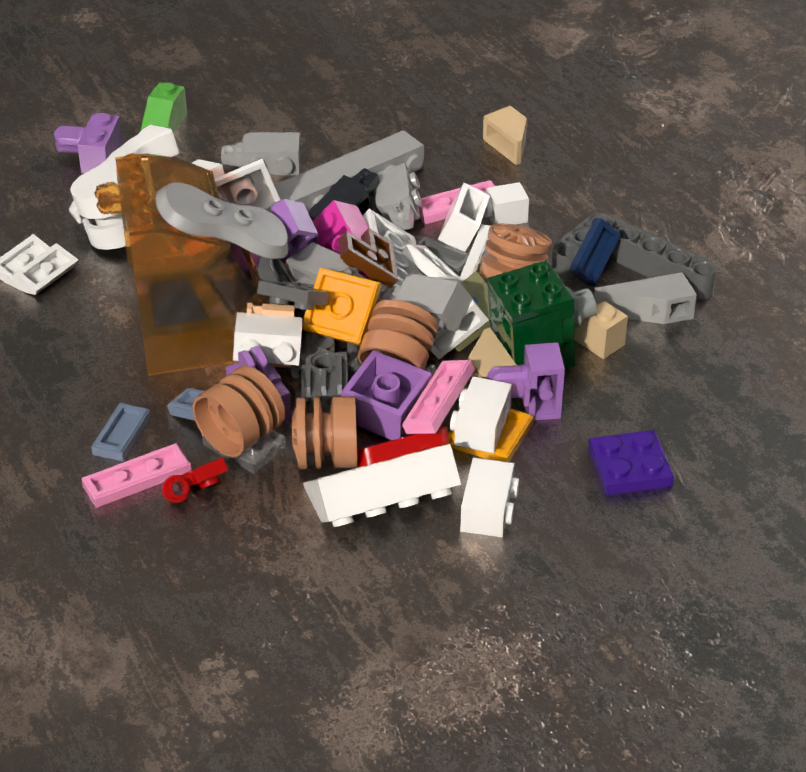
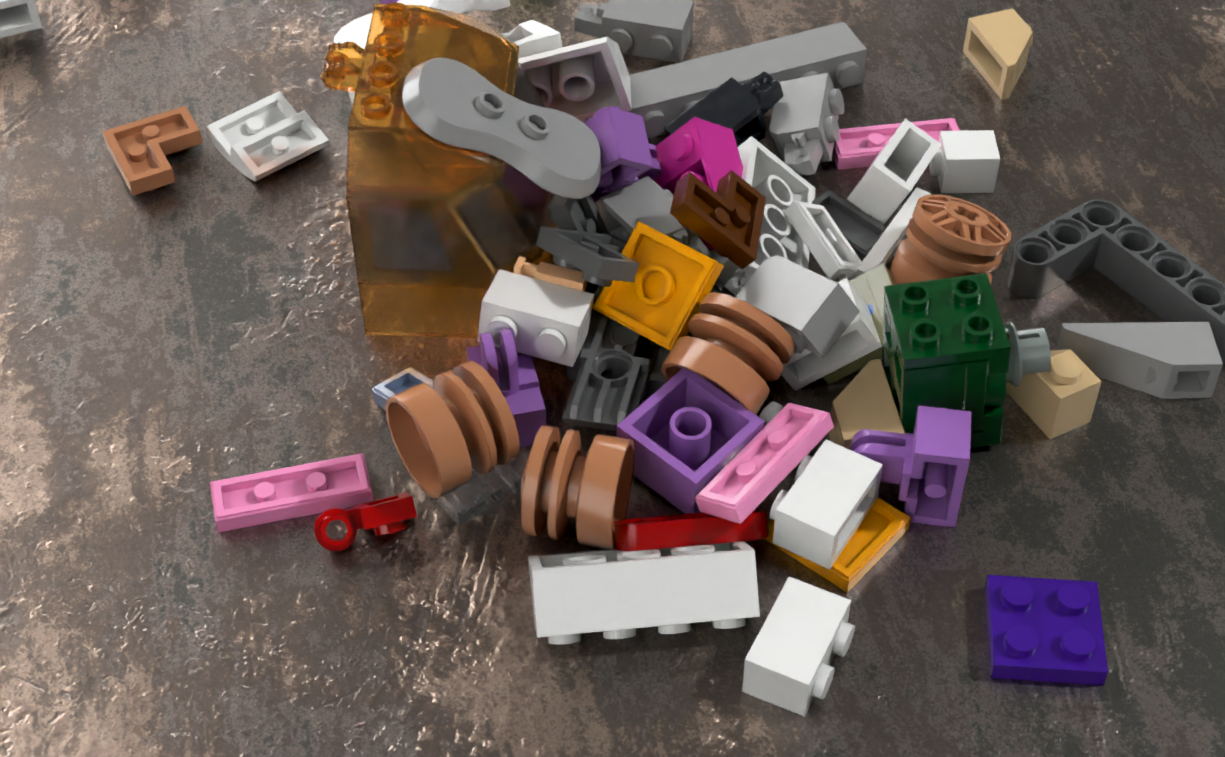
camera: 15 degrees right, 5 degrees up
sand blue tile [91,403,151,462] -> none
dark blue tile [568,218,621,286] -> none

